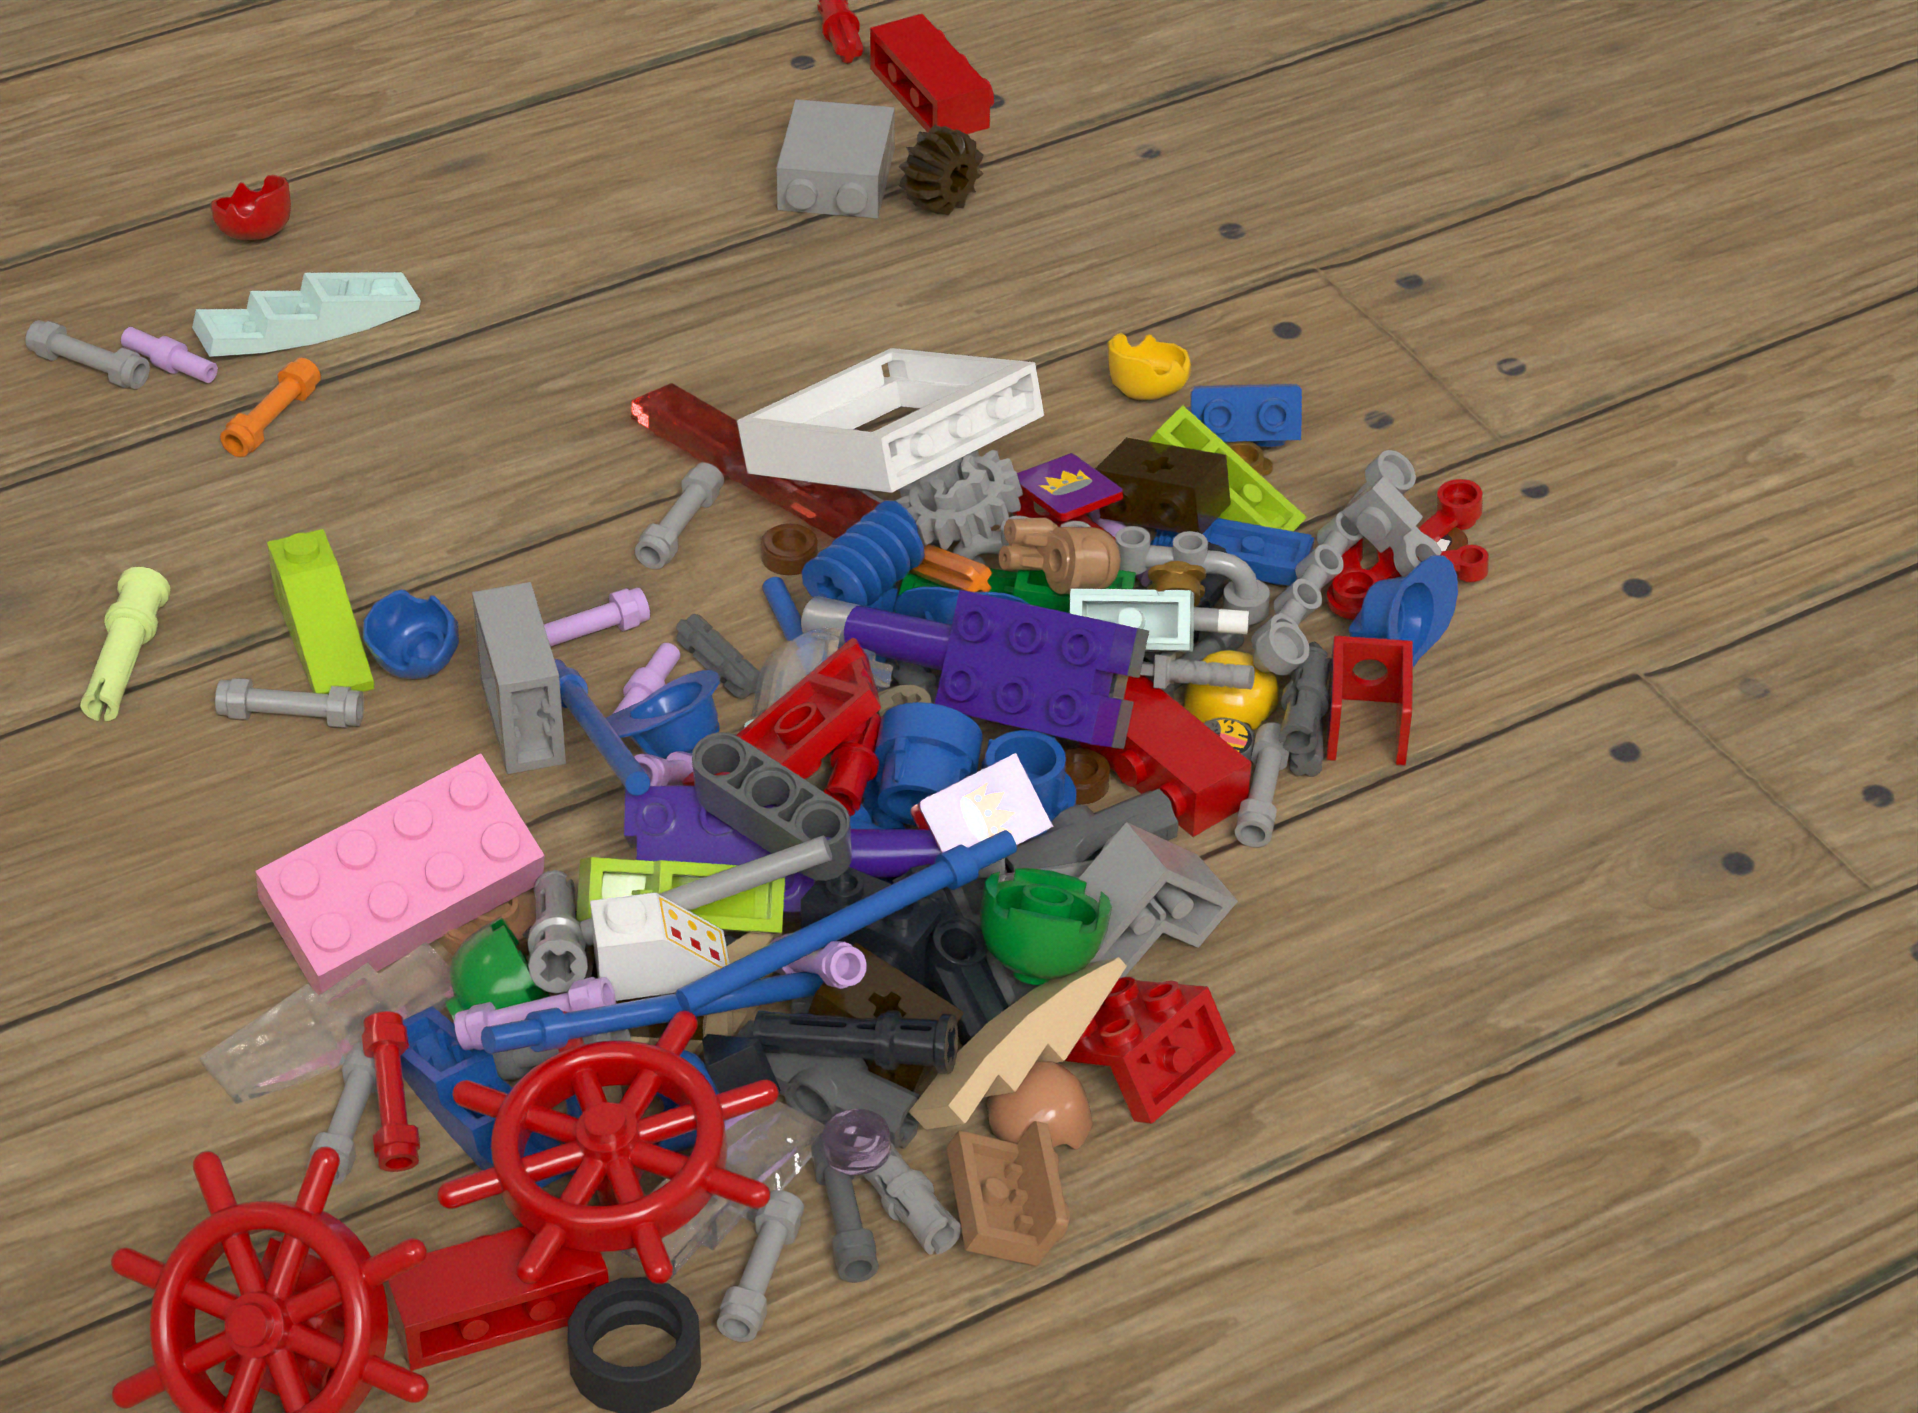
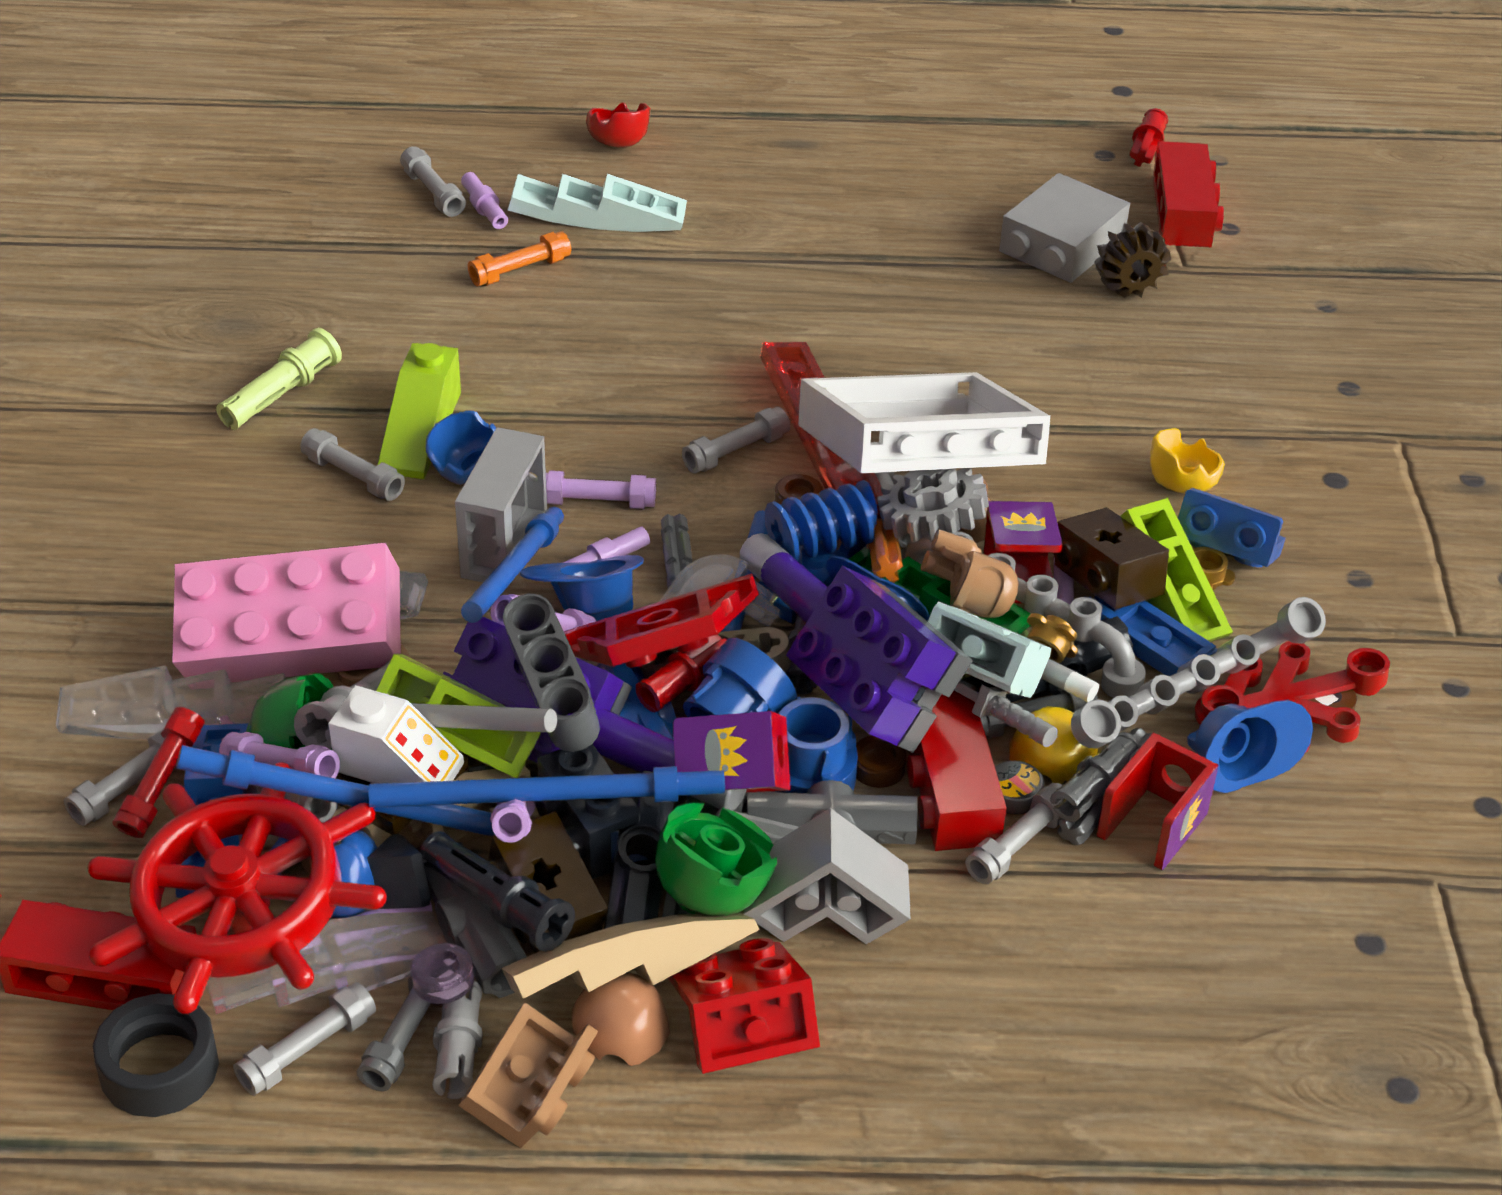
camera: 30 degrees right, 0 degrees up
light grey plate [1342,476,1442,577] -> none

